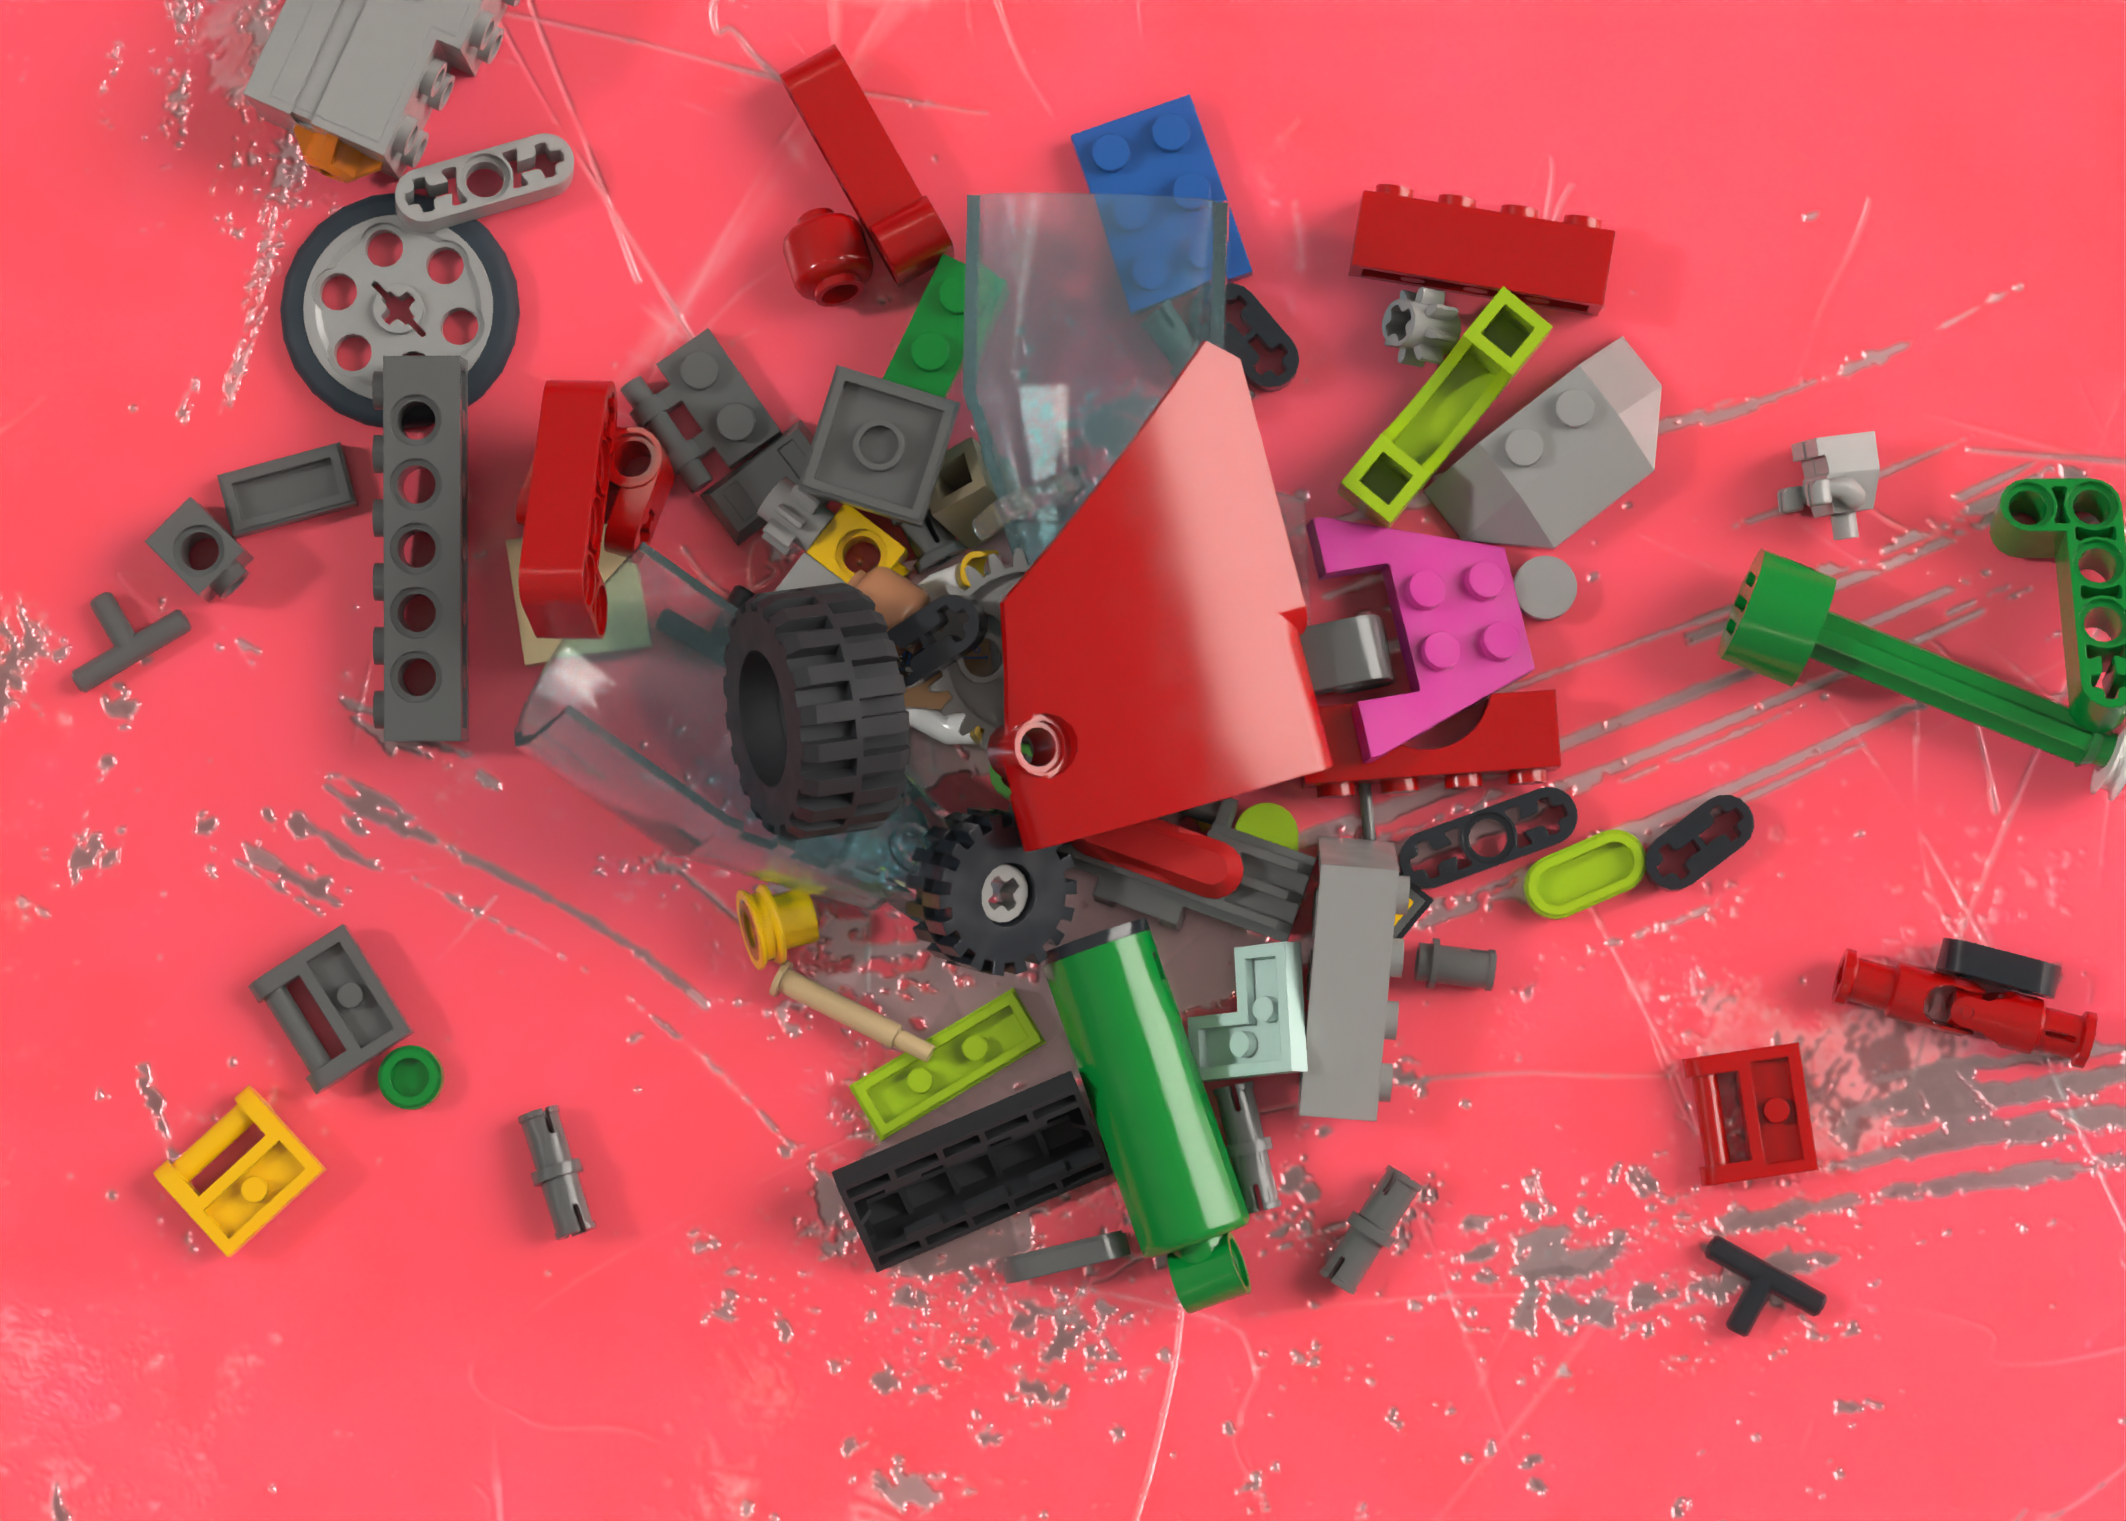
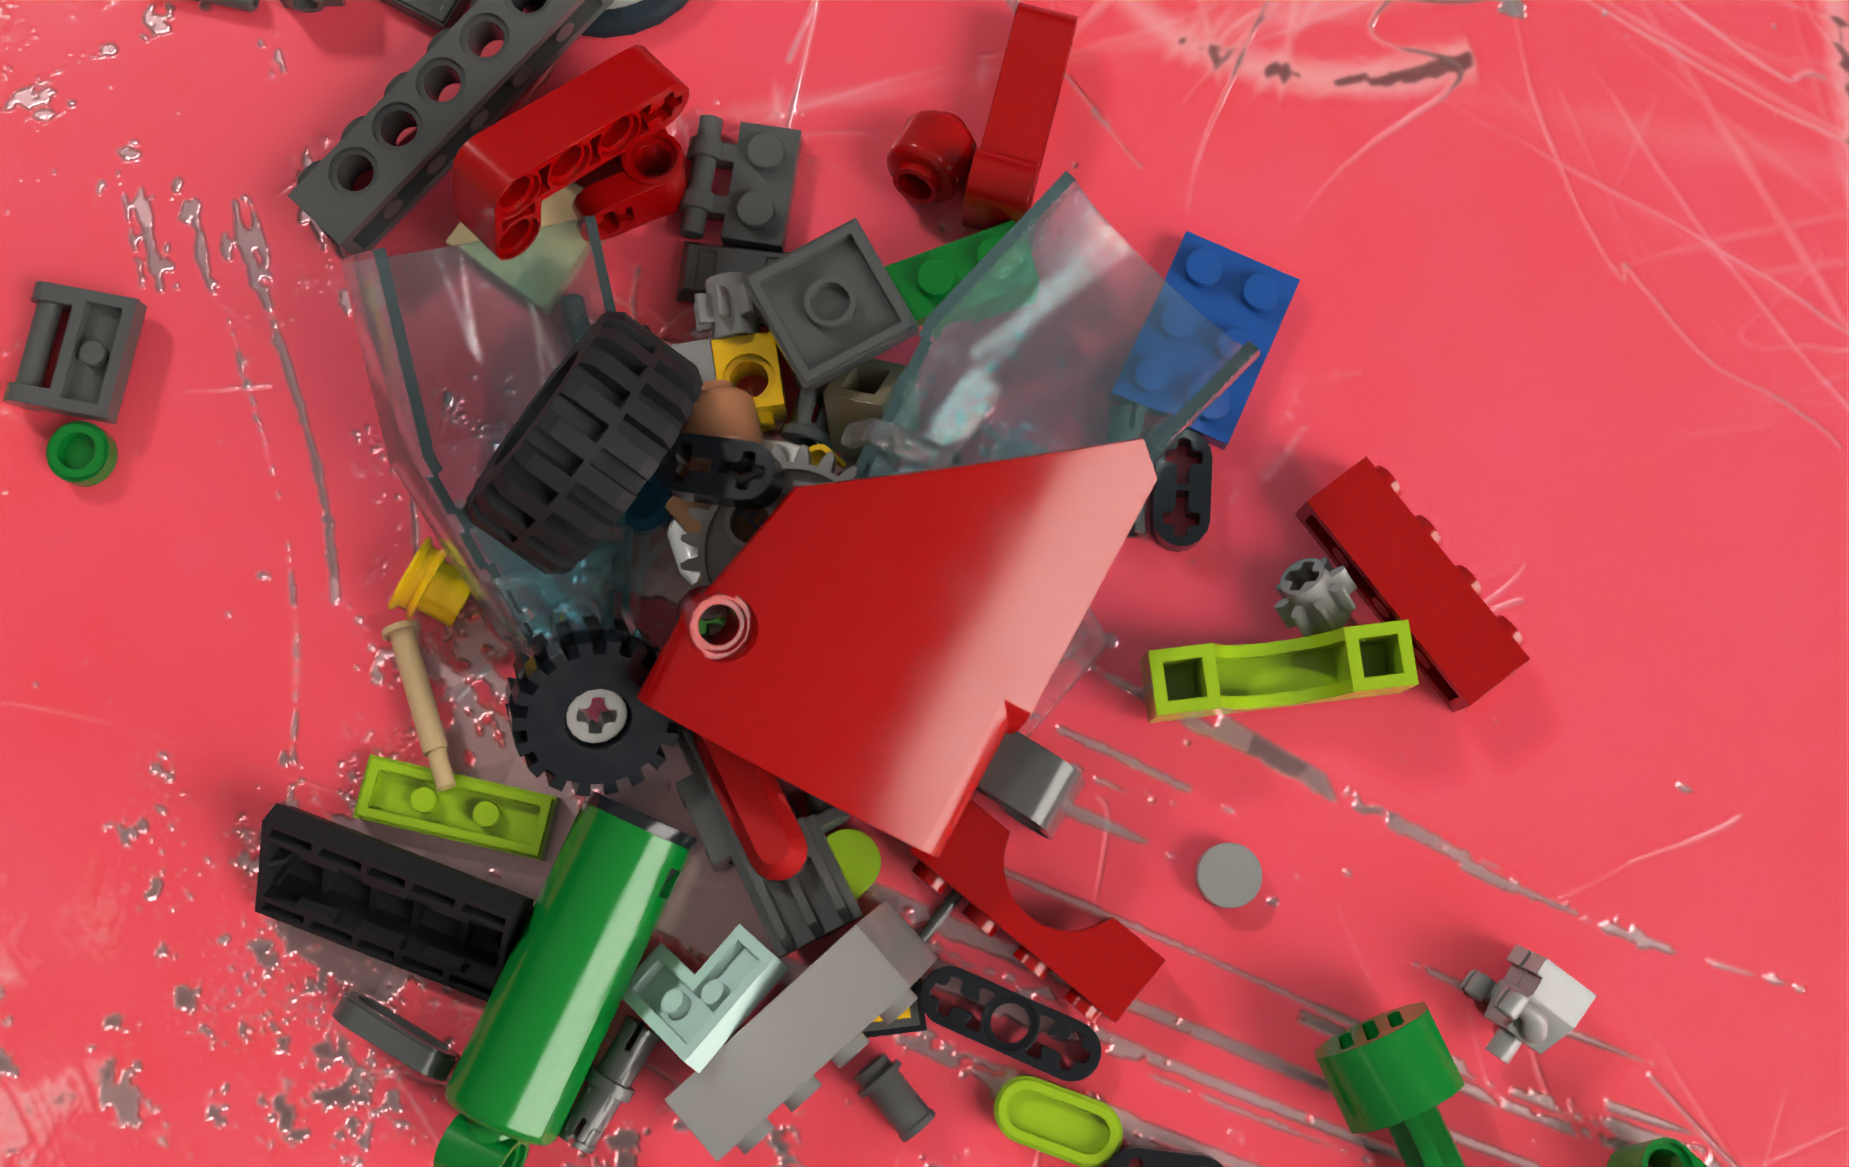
camera: 40 degrees right, 5 degrees down
dark grey pin [518,1105,596,1240] -> none
dark pink wing [1306,517,1535,763] -> none
light grey wedge [1423,336,1662,549] -> none

